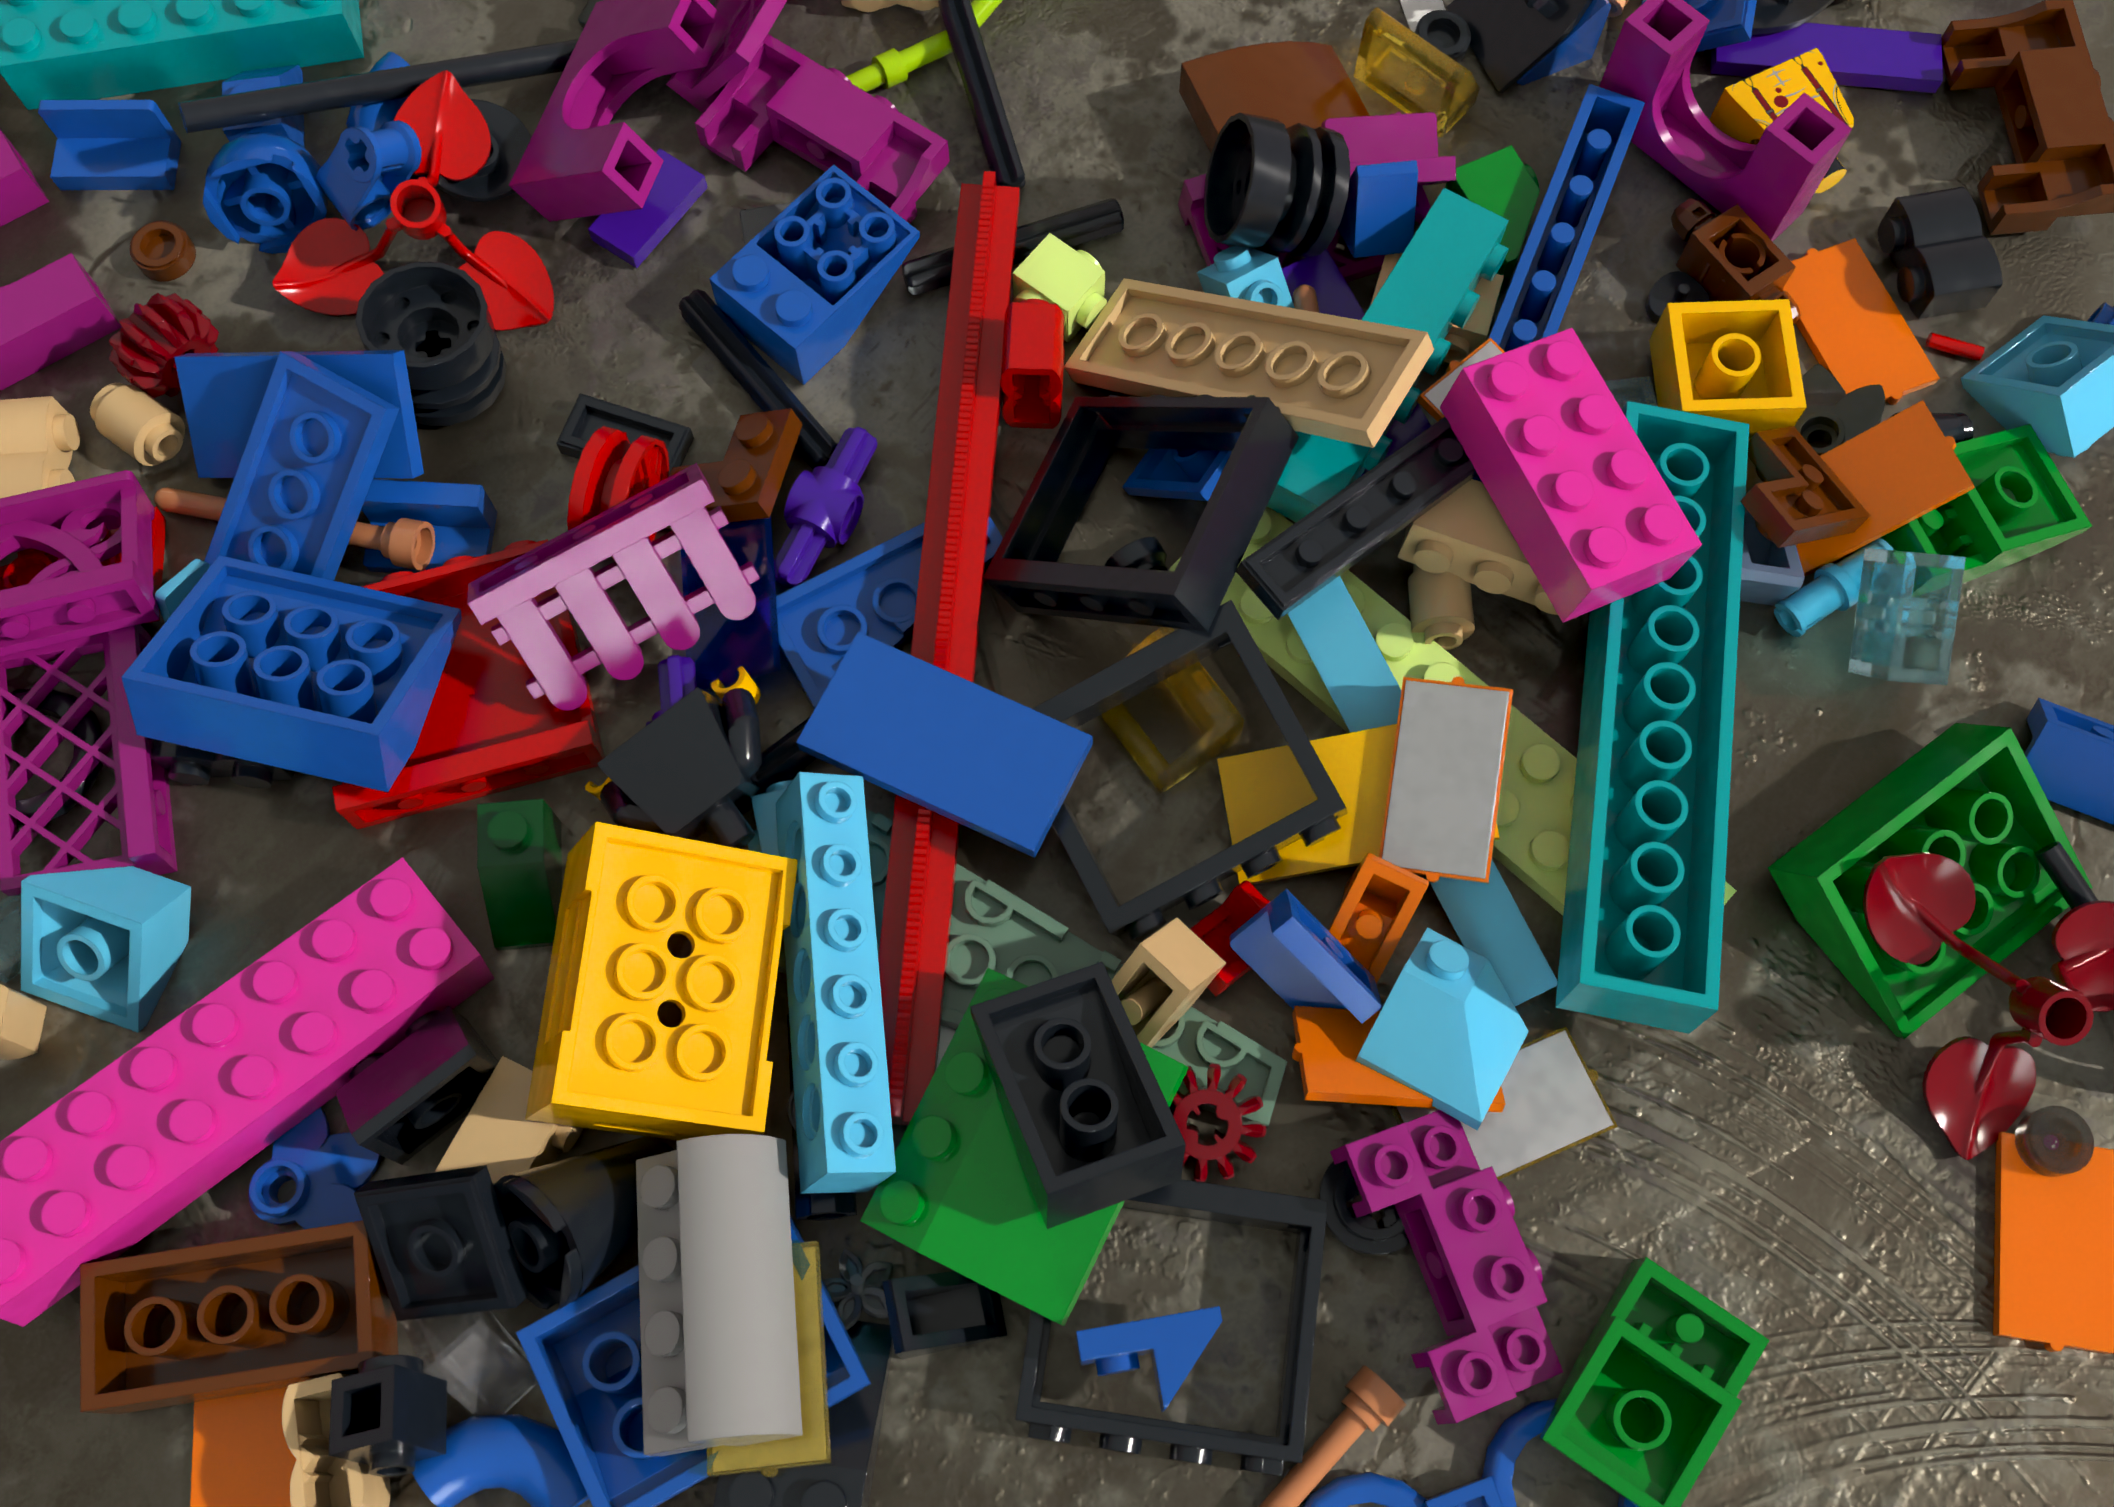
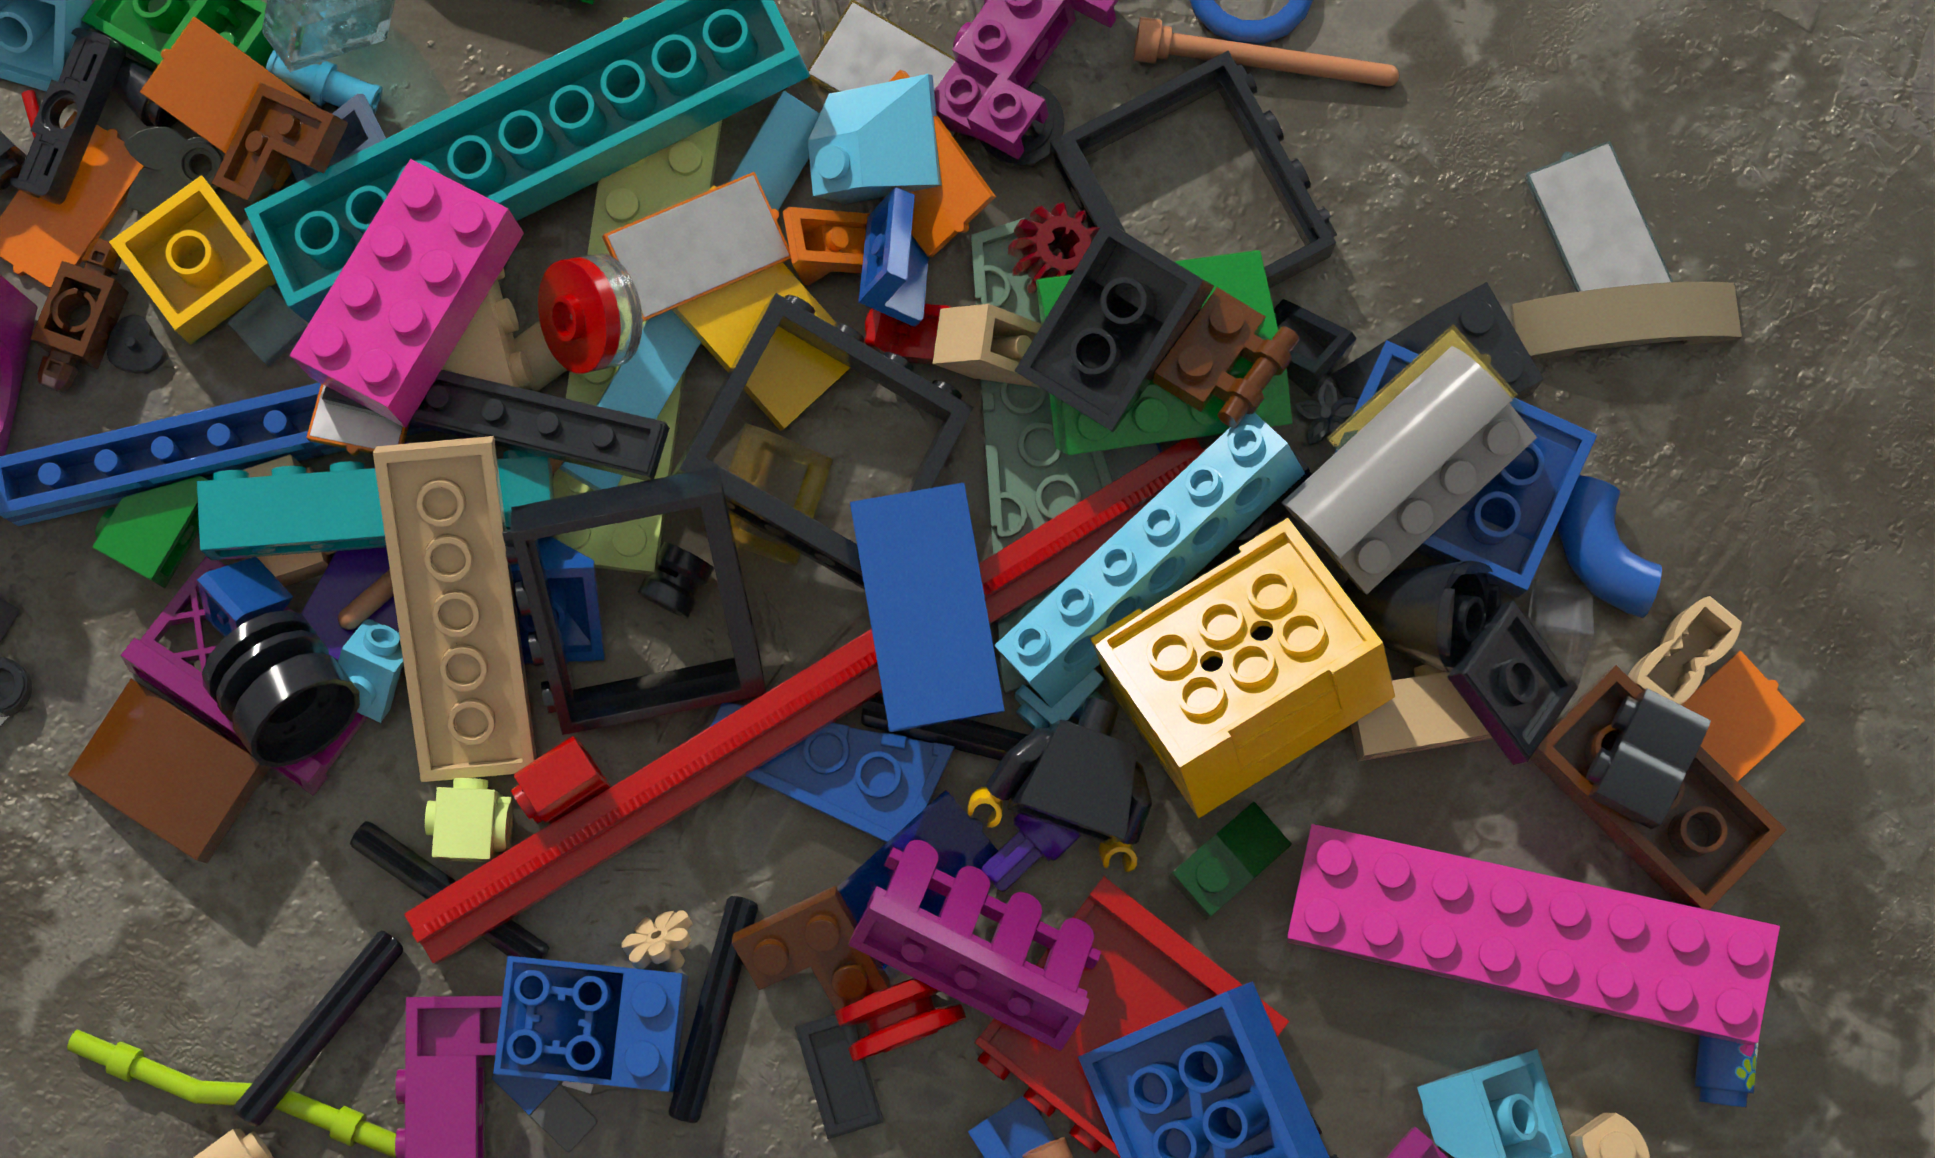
camera: 125 degrees left, 10 degrees up
blue plate [248,1107,381,1229] -> none
black brick [329,1355,447,1477] -> none
slope [335,1006,499,1165] -> none
dark purple axle [770,427,877,589] -> none
blue slope [1076,1306,1223,1412] -> none
magenta panel [1321,112,1456,186] -> none
clear yellow tile [1354,7,1480,138] -> none
none -> black piece [10,28,126,204]
none -> red piece [538,253,643,374]
none -> tan plant [622,910,693,972]
none -> reddish brown plate [1153,287,1299,428]
none -> black brick [1586,688,1711,830]

